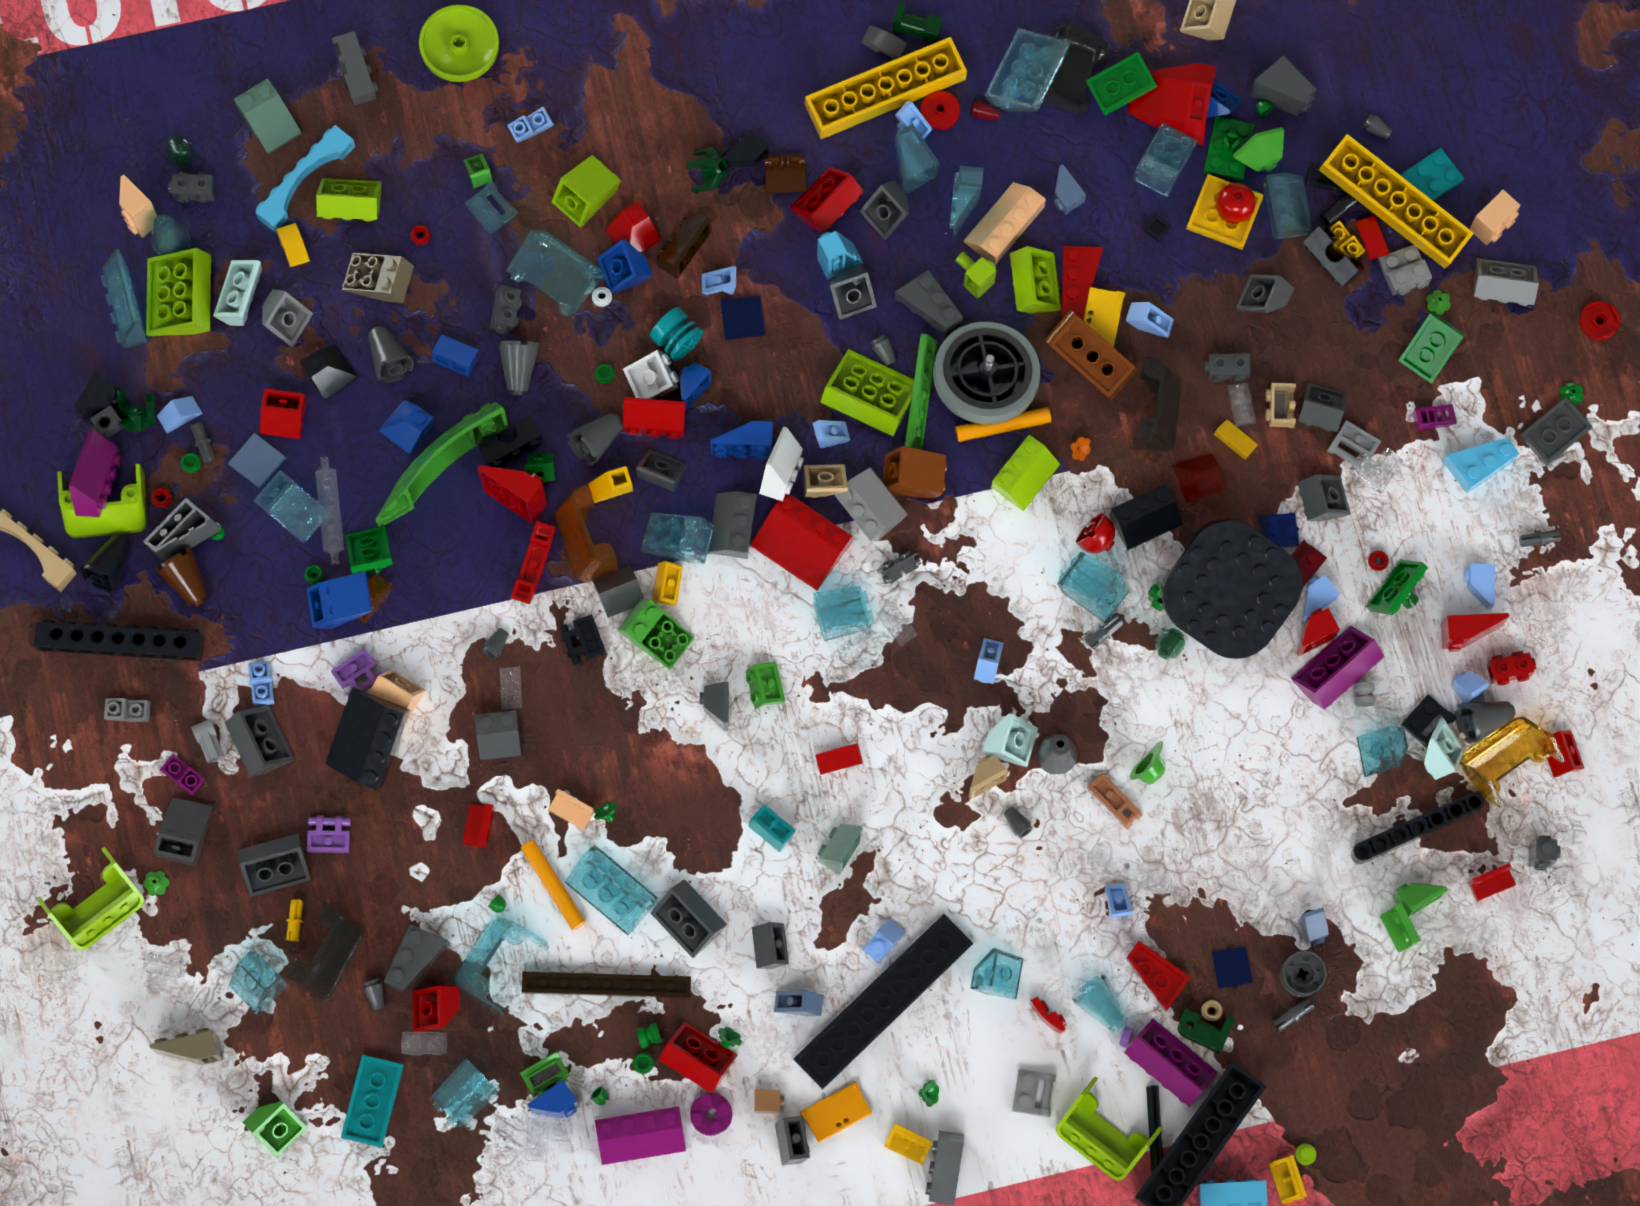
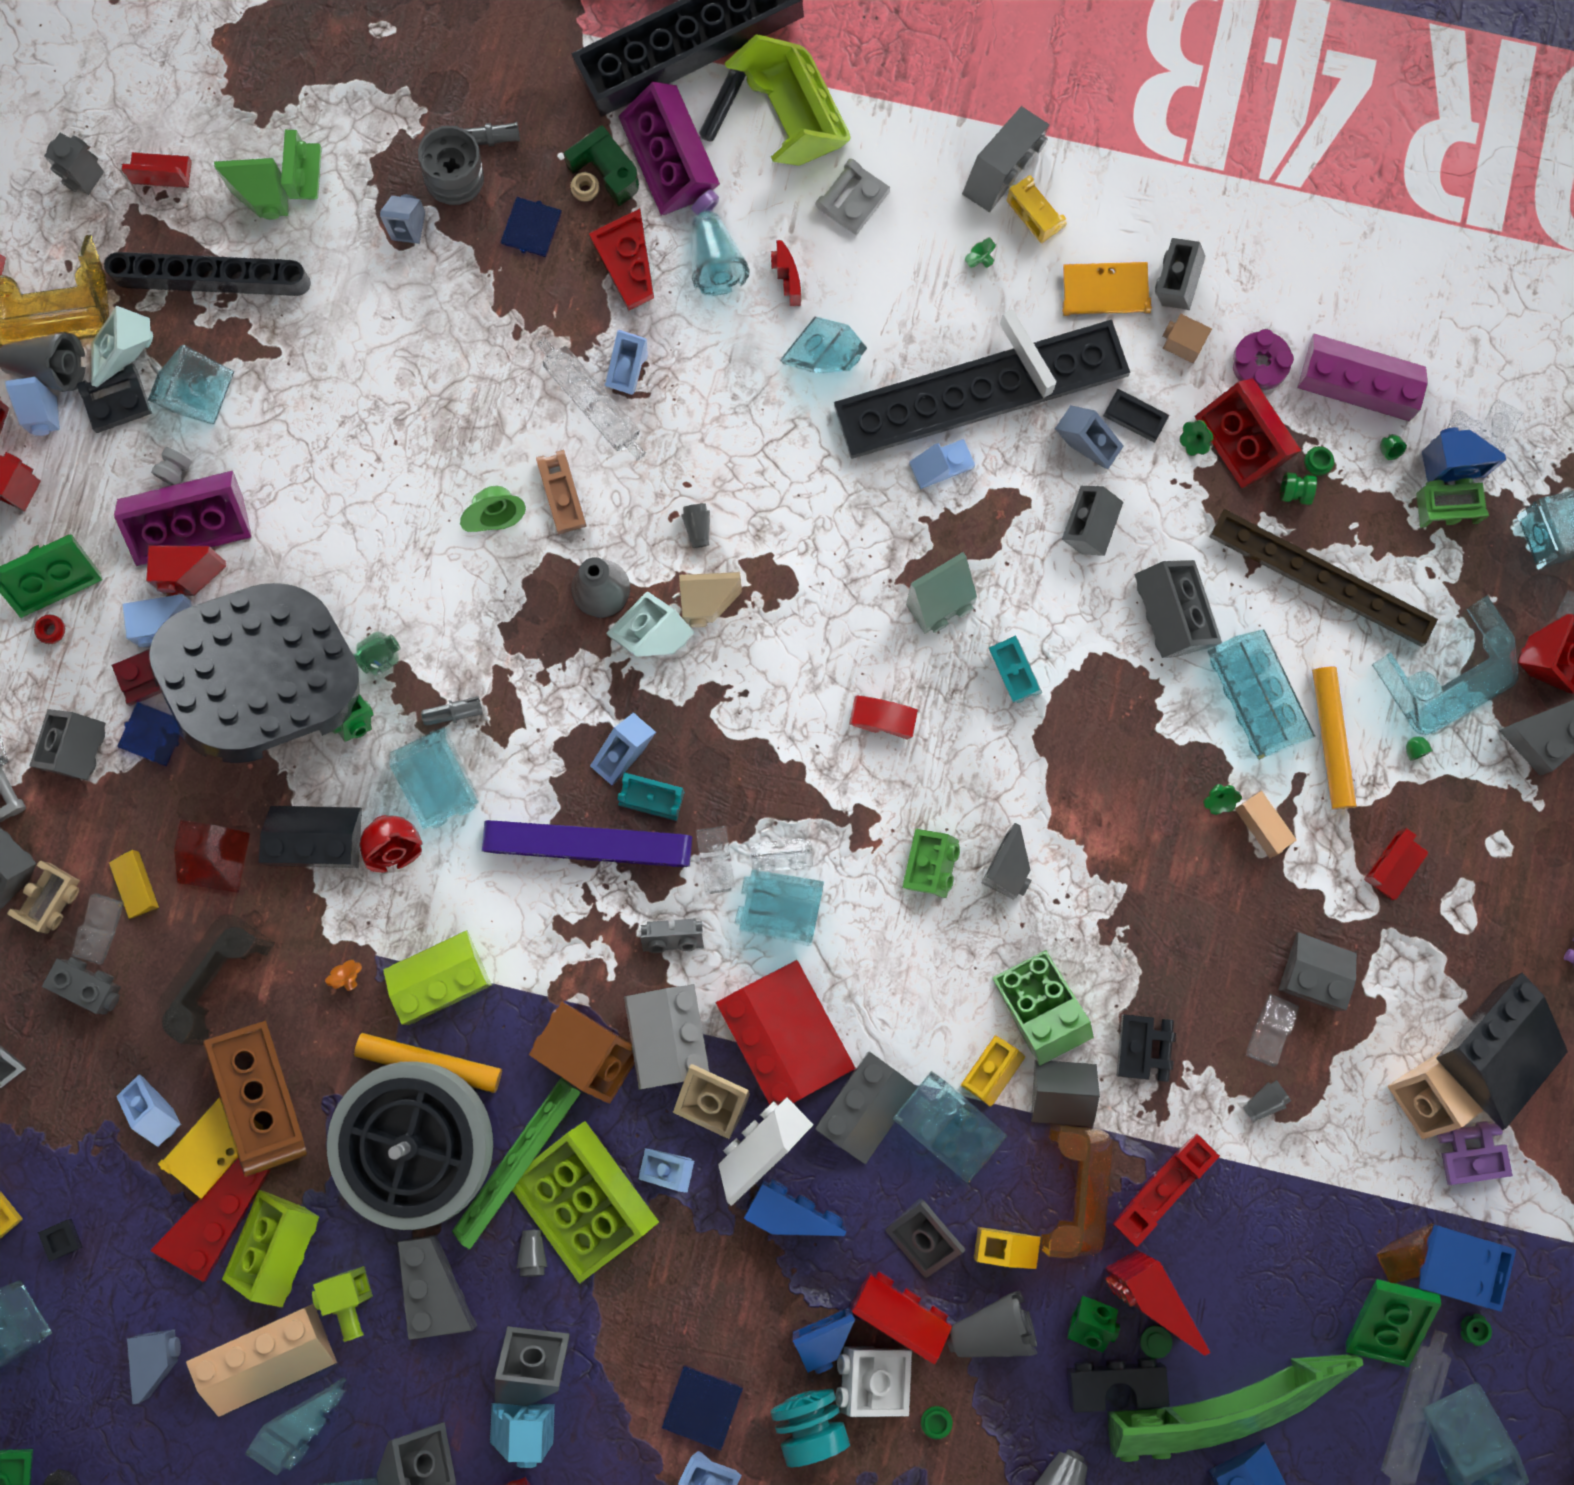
camera: 150 degrees left, 5 degrees up
none -> dark purple beam [481,820,692,867]
none -> teal hinge [618,772,685,821]
none -> white tile [1000,309,1056,398]
none -> black tile [1103,389,1170,443]

